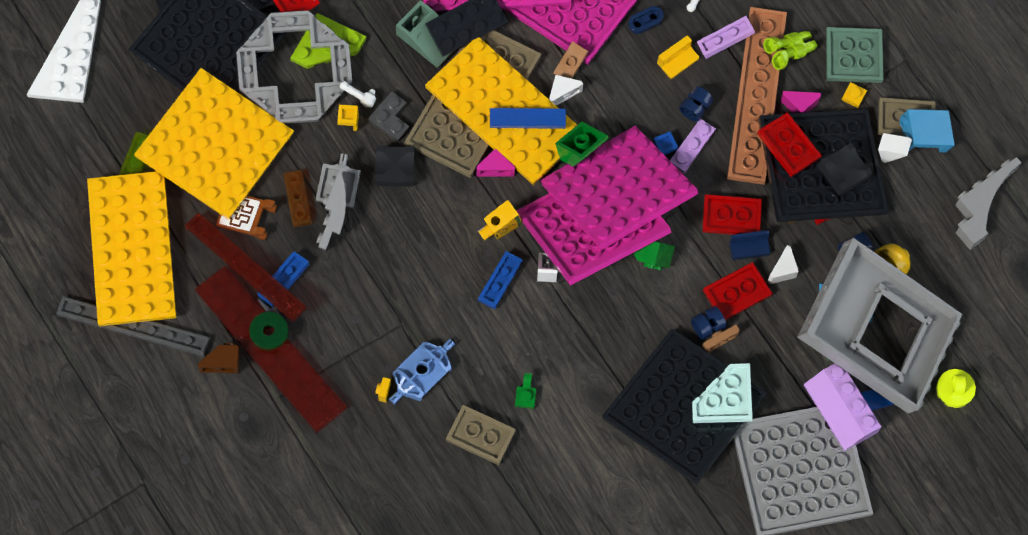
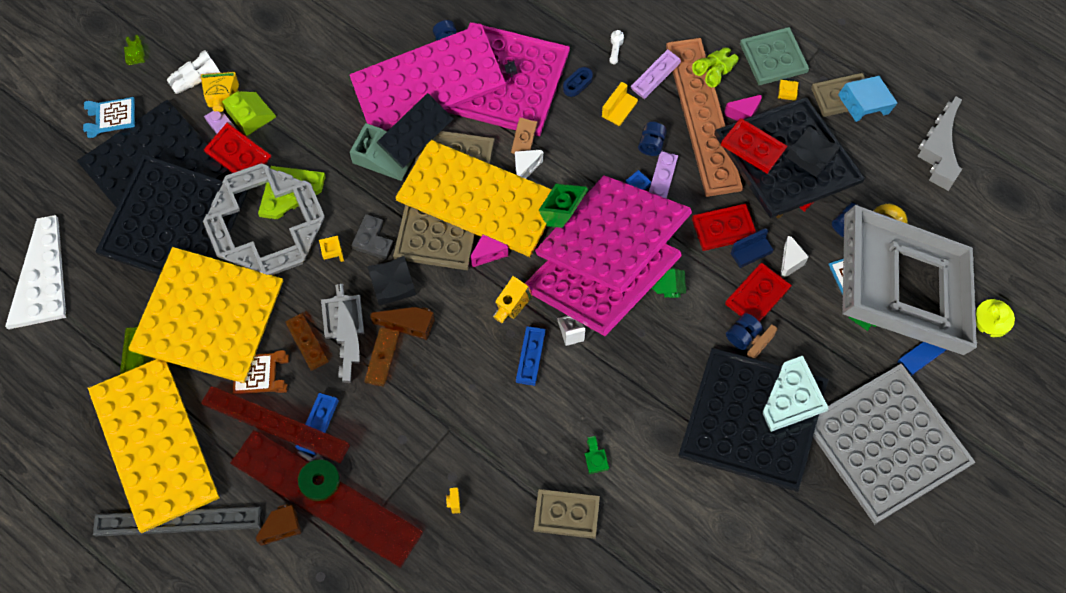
camera: 15 degrees left, 5 degrees down
white piece [340,81,376,108] -> none
medium blue plate [389,339,455,405] -> none
blue tile [490,108,566,129] -> none
lavender slope [804,363,881,451] -> none
white slope [878,133,912,163] -> none
none -> clear orange tile [364,327,400,387]
none -> reddish brown slope [371,307,435,340]

